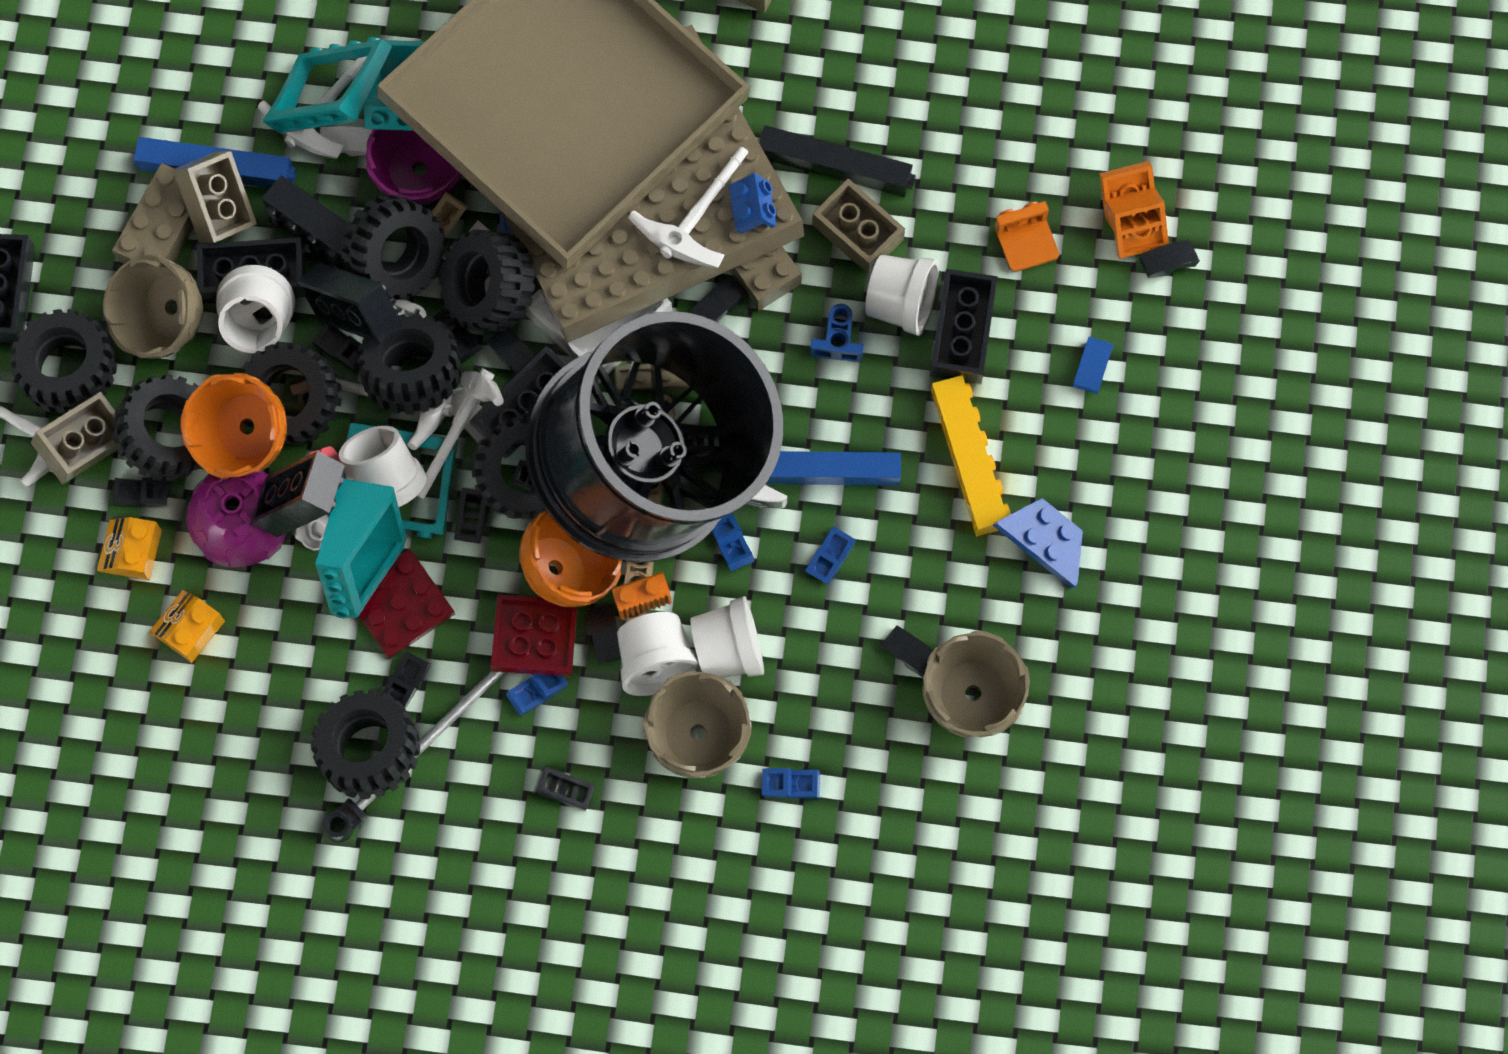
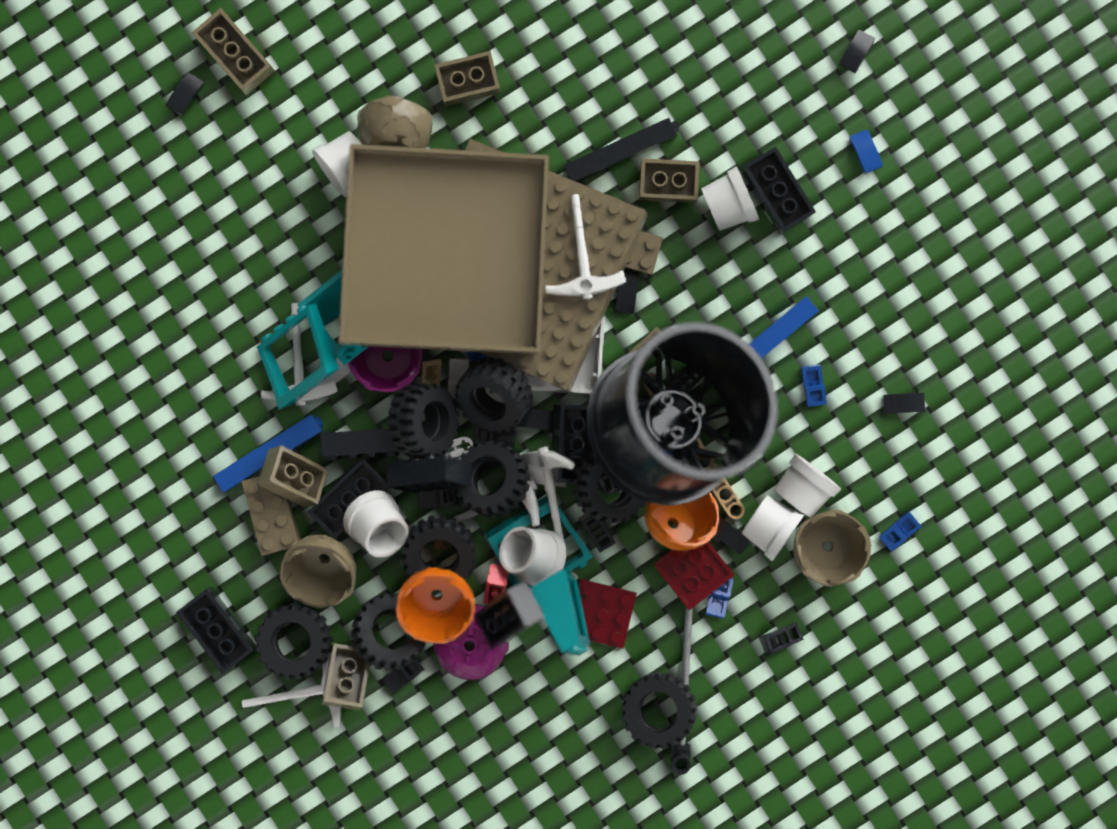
camera: 45 degrees left, 15 degrees up
light orange slope [97,517,162,581] -> none
light orange slope [149,590,225,663] -> none
black slope [381,651,431,709] -> none
orange brick [612,572,672,620] -> none
blue bracket [729,173,776,234] -> none
blue tile [810,303,864,363] -> none
dark tan piece [922,631,1030,738] -> none
yellow brick [931,375,1011,537] -> none
wing [993,498,1083,588] -> none
orange bracket [994,201,1059,272] -> none
orange bracket [1099,161,1169,259] -> none

